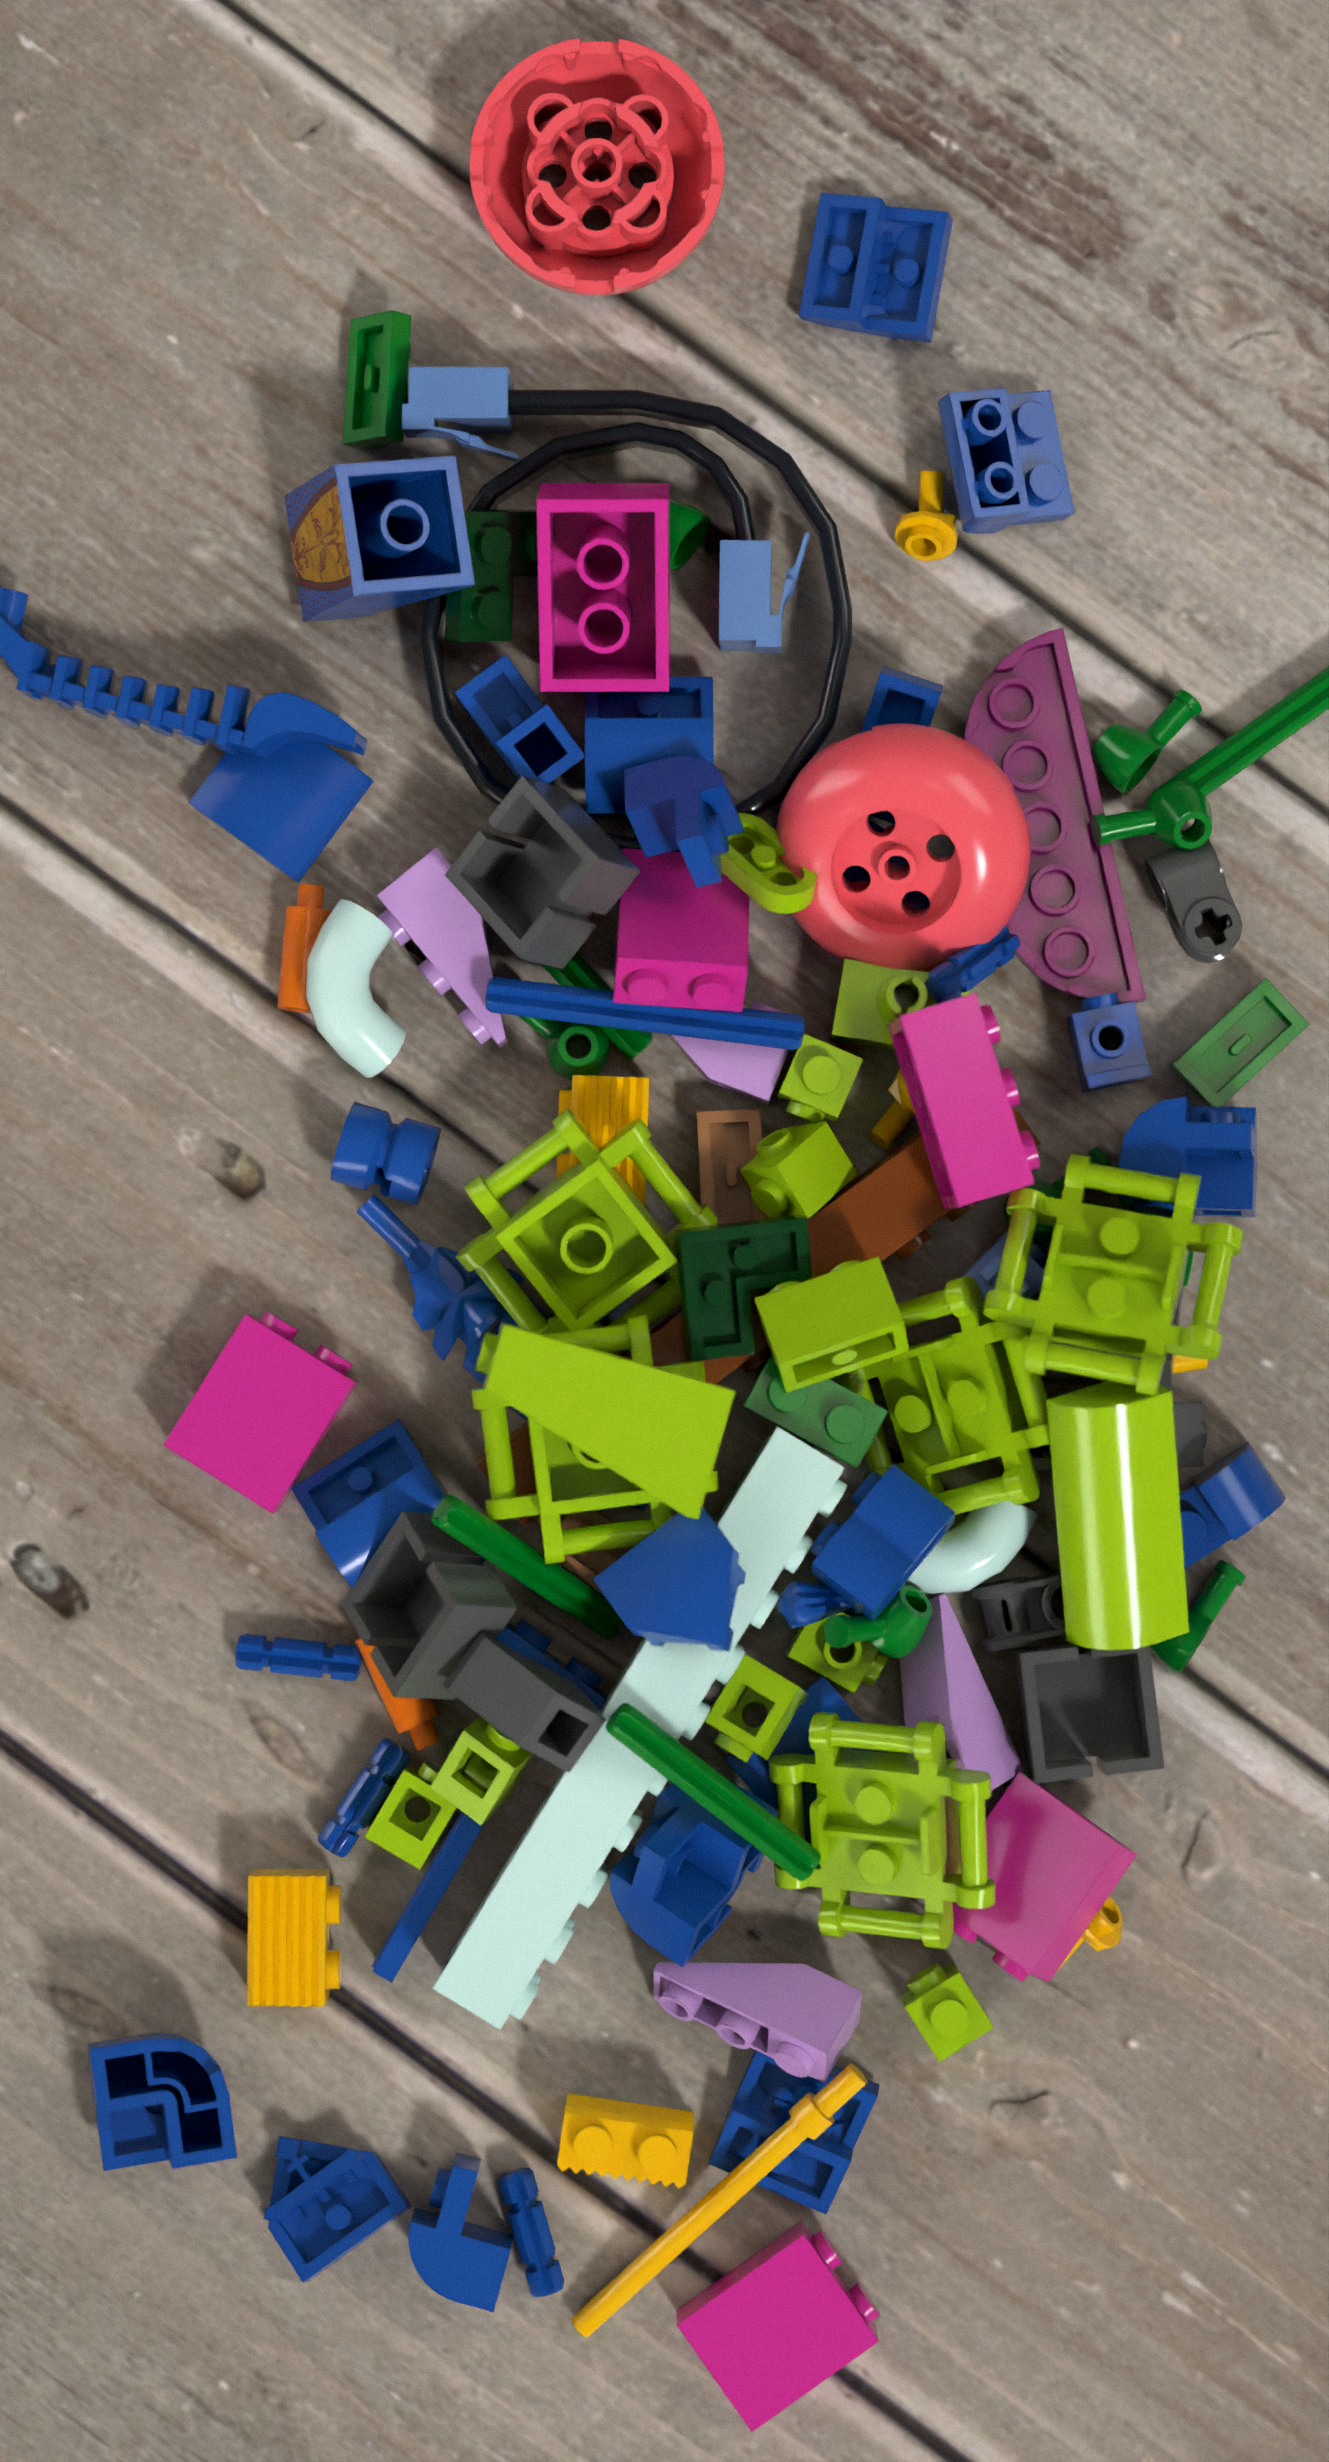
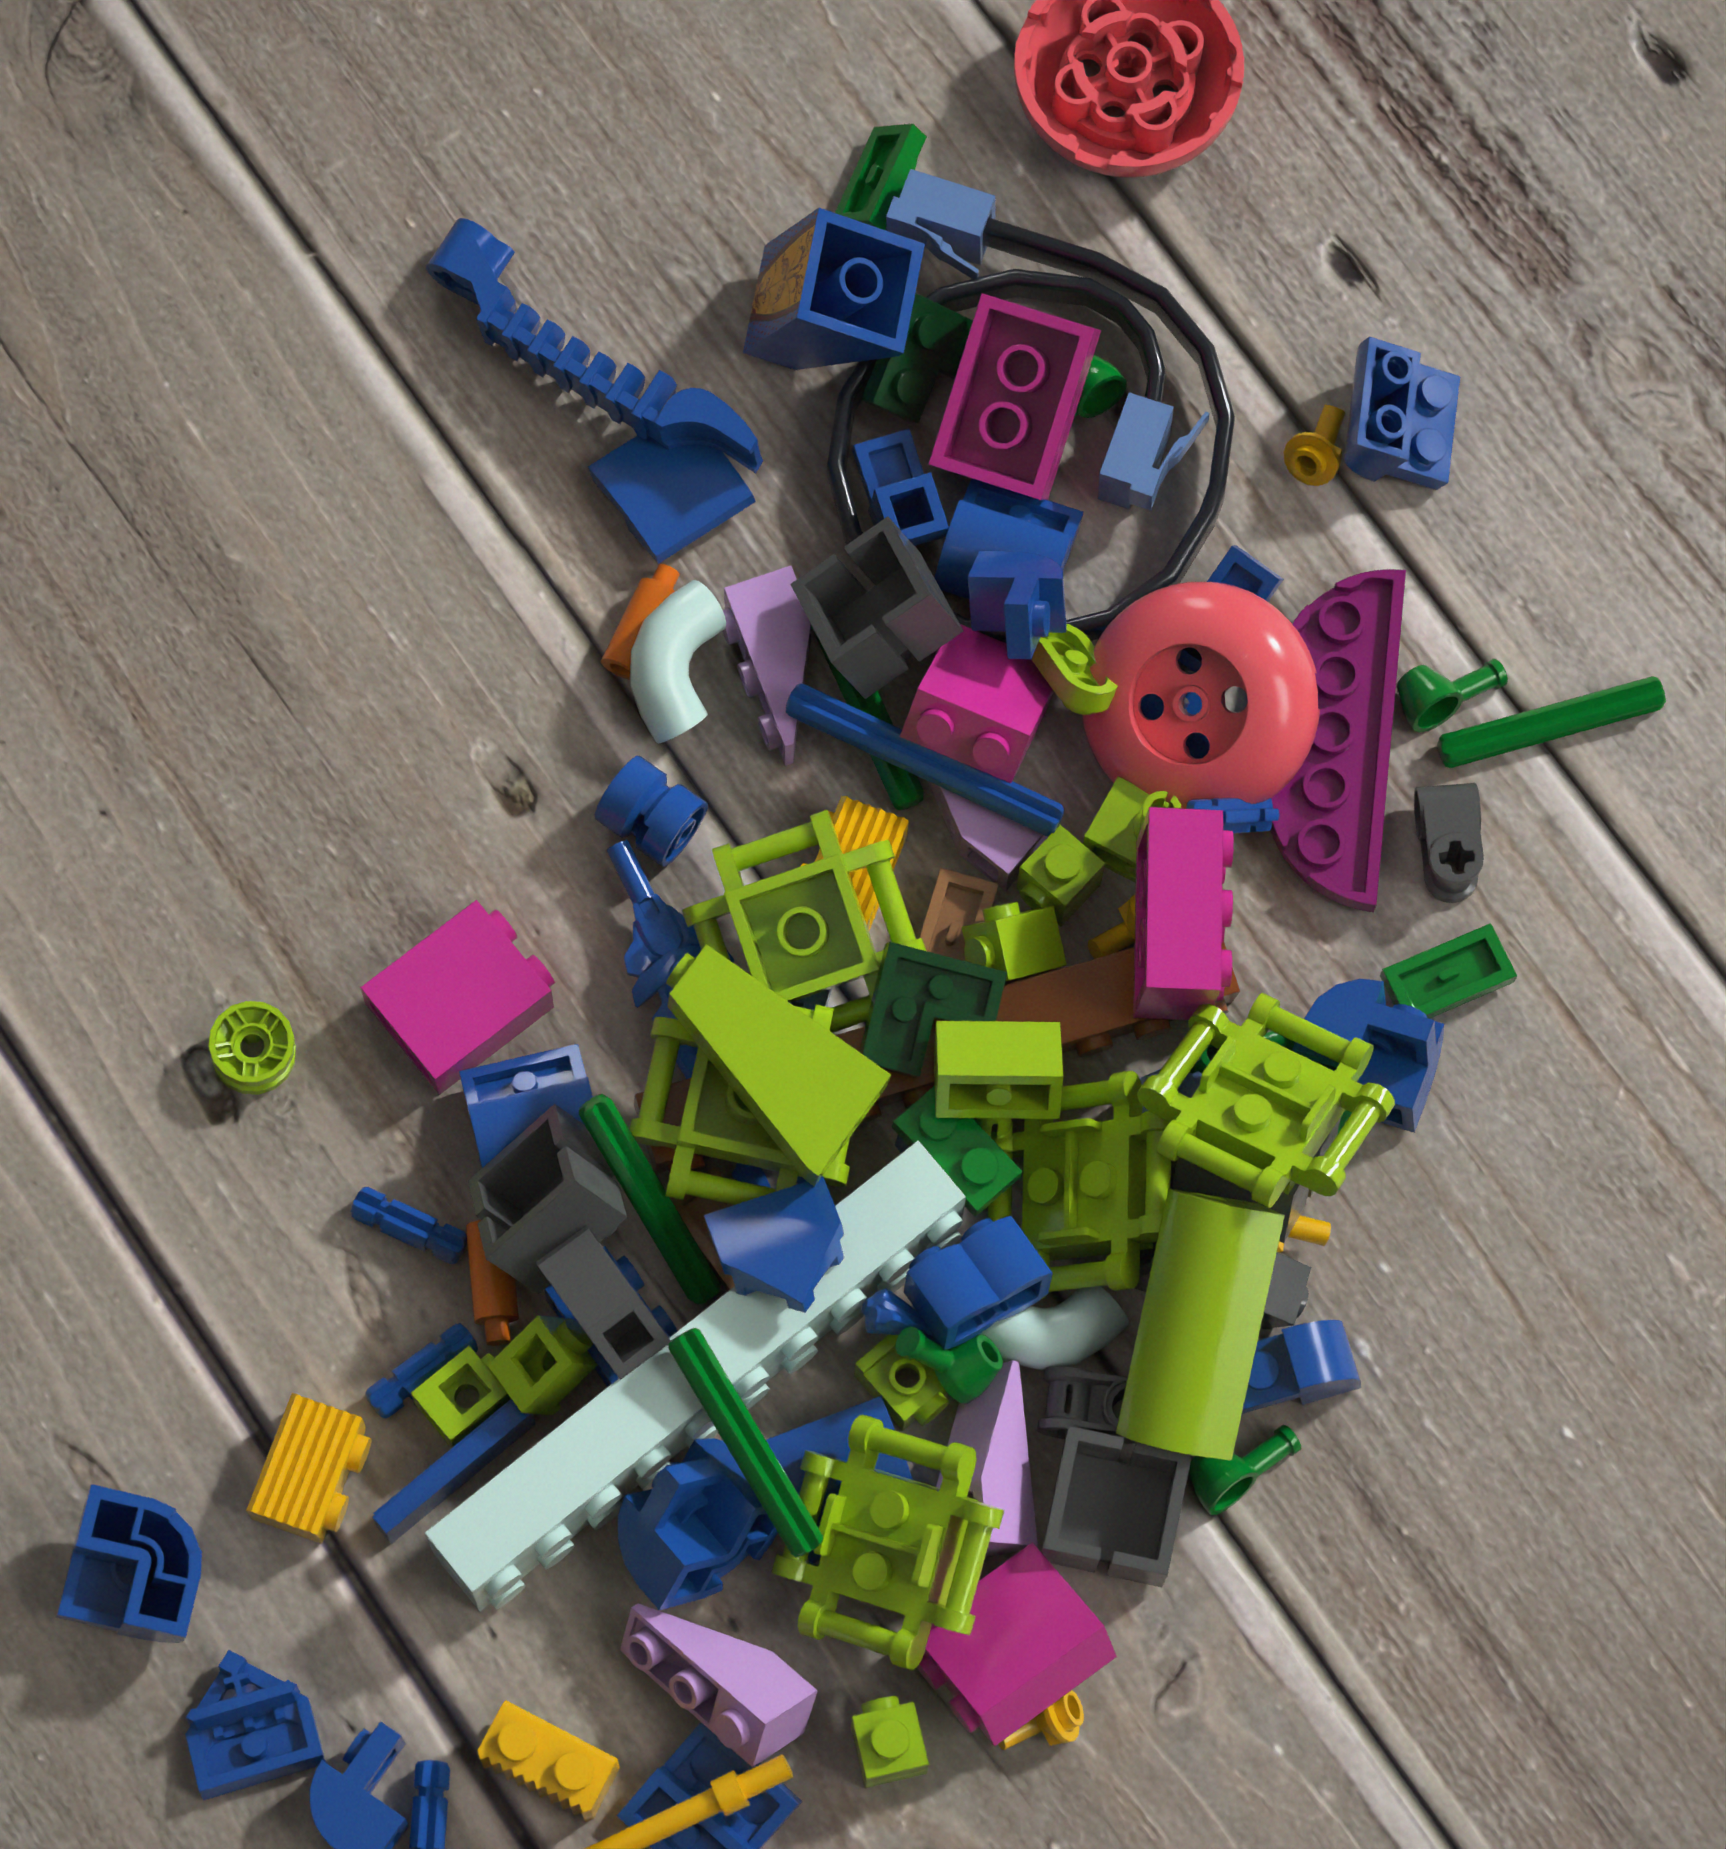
camera: 15 degrees right, 15 degrees down
green bar [519,1016,610,1080] -> none
lime brick [705,1654,809,1763] -> none
blue slope [799,193,953,343] -> none
blue brick [1067,993,1152,1093] -> none
green bar [1091,781,1212,849] -> none
none -> lime wheel [208,1001,296,1095]

